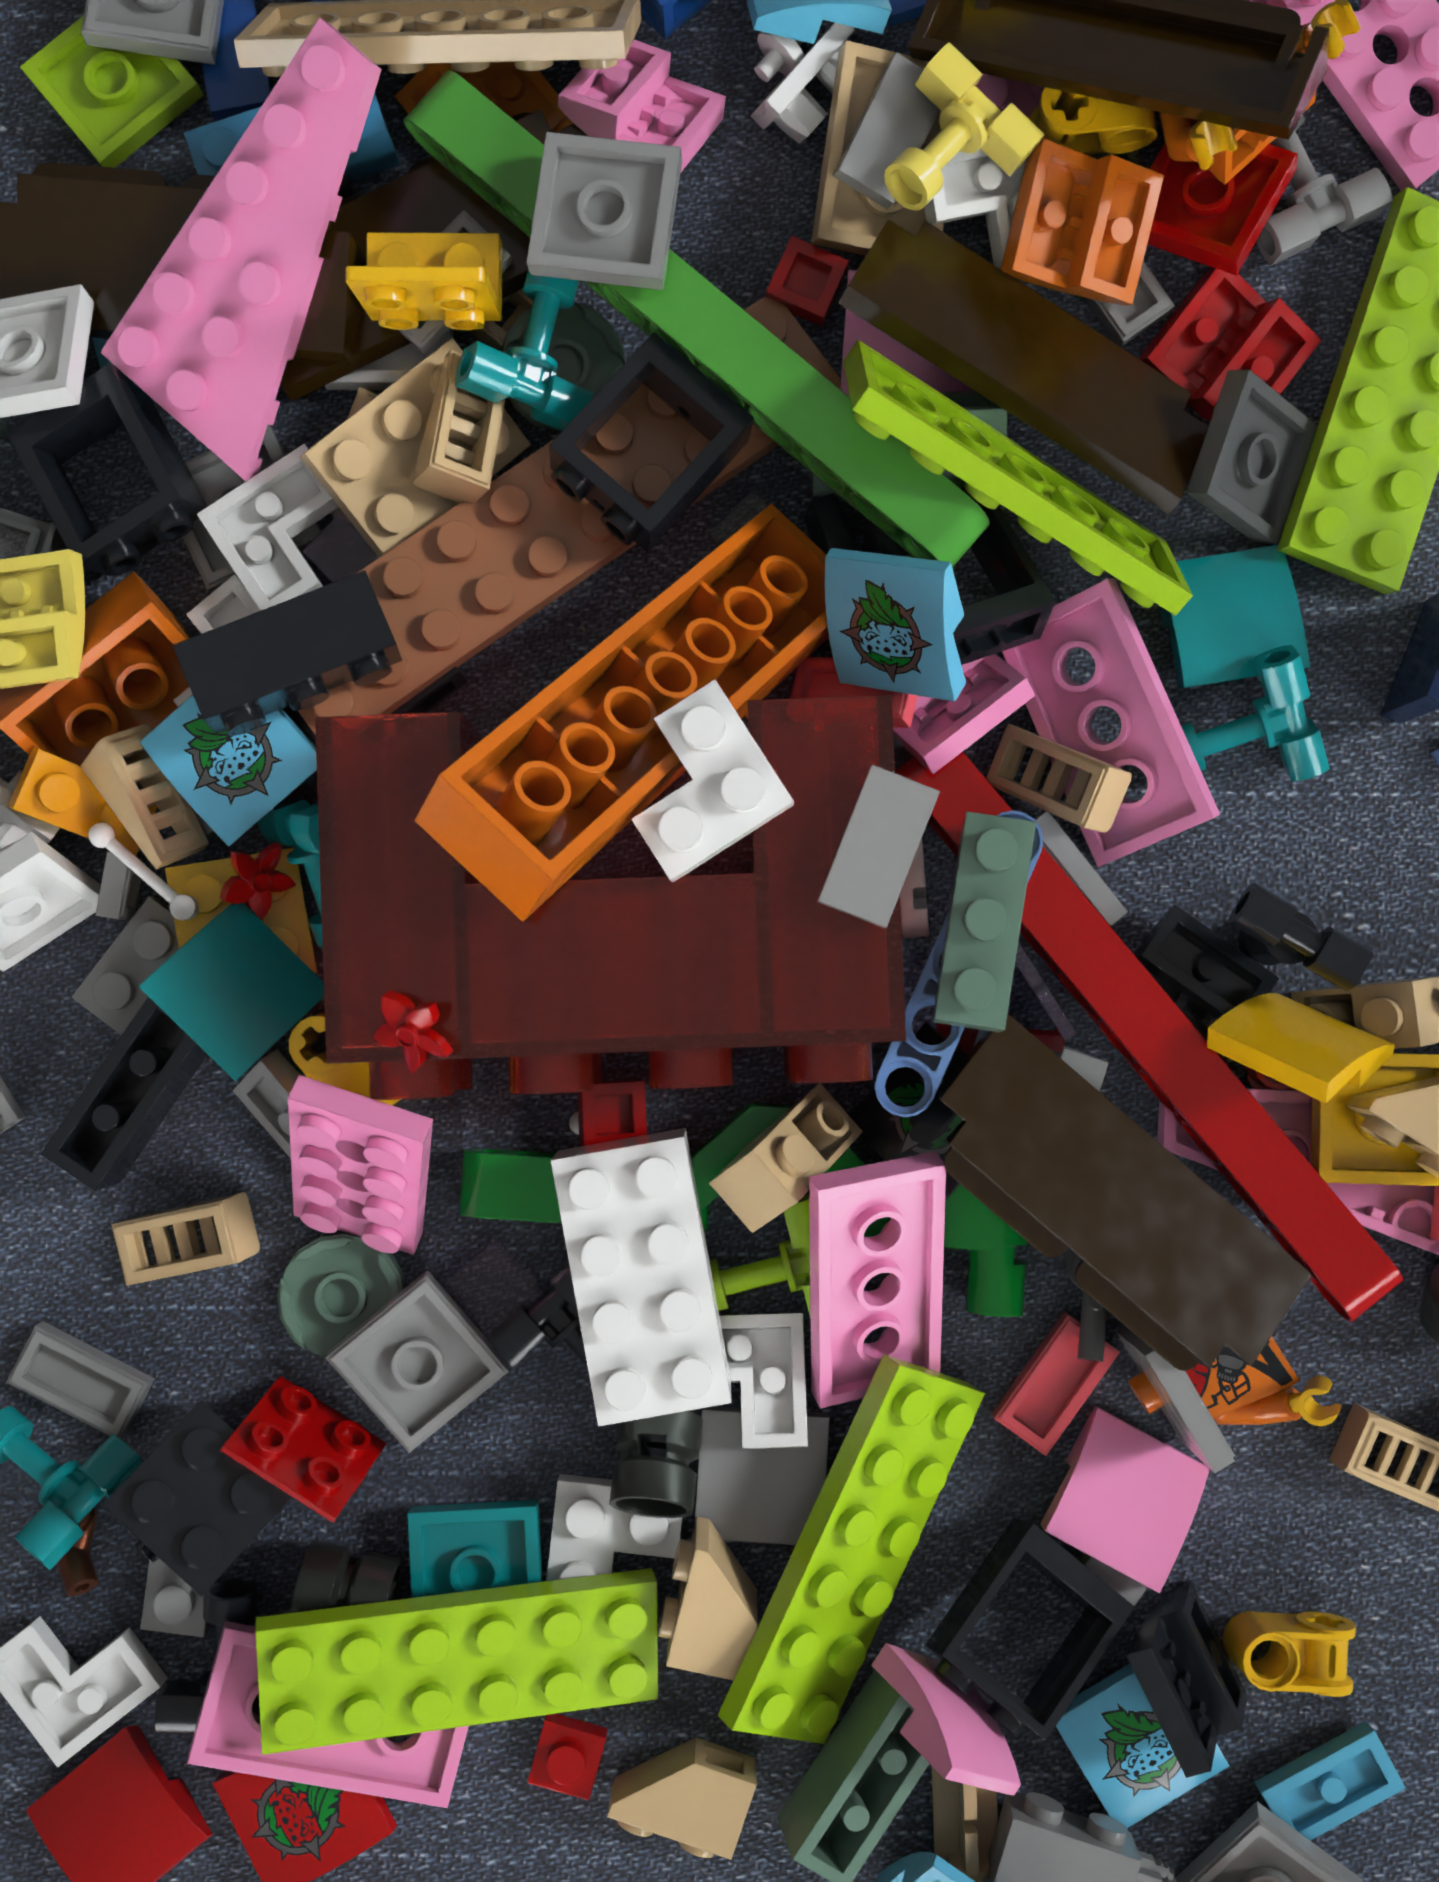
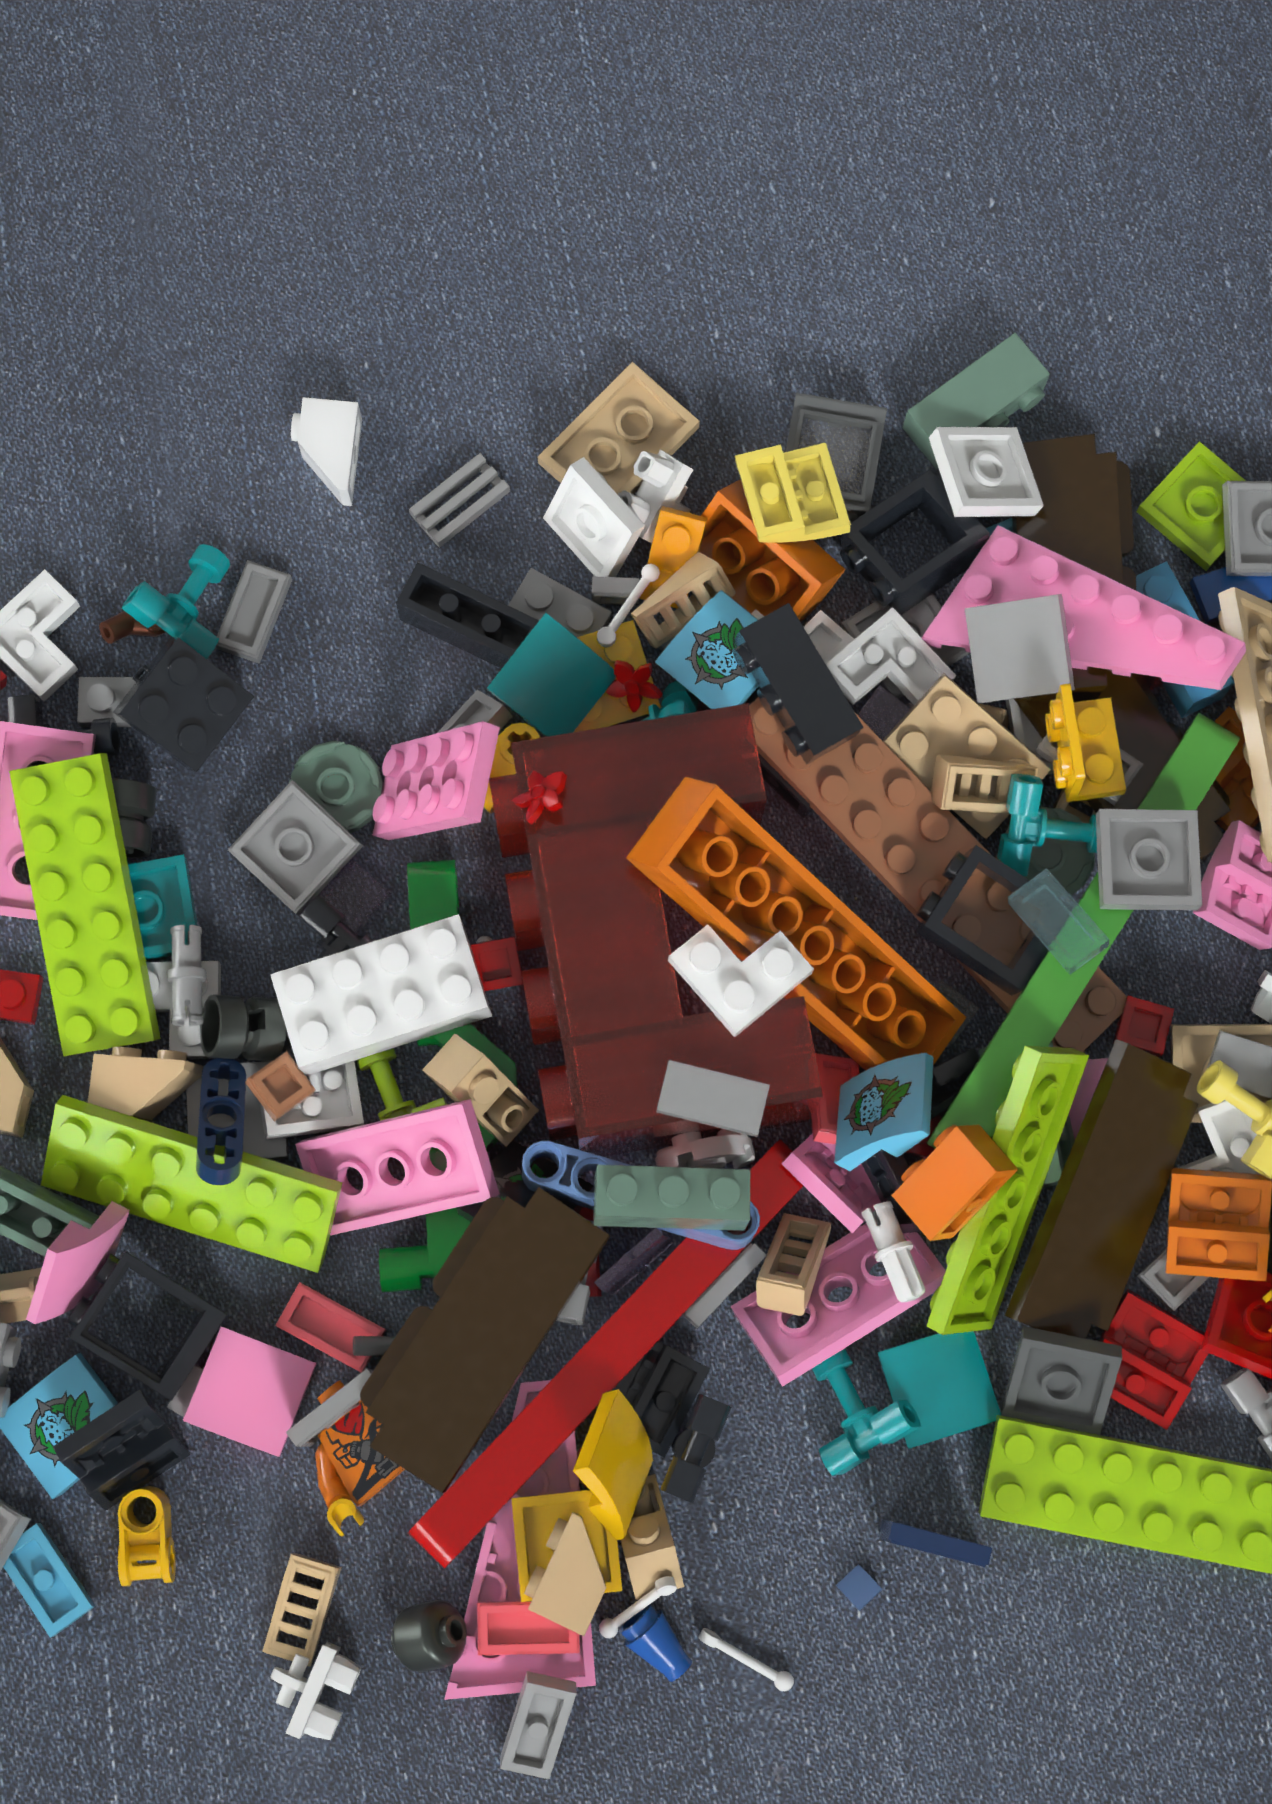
camera: 80 degrees right, 10 degrees down
tan slope [111,1192,260,1286] -> none
red hinge [220,1375,387,1523] -> none
none -> light grey pin [167,925,206,1026]
none -> dark blue beam [196,1058,246,1185]
none -> nougat tile [245,1051,316,1121]
none -> white axle [861,1201,925,1303]
none -> orange brick [891,1125,1018,1241]
none -> light grey tile [965,594,1075,703]
none -> clear light blue tile [1008,868,1109,975]

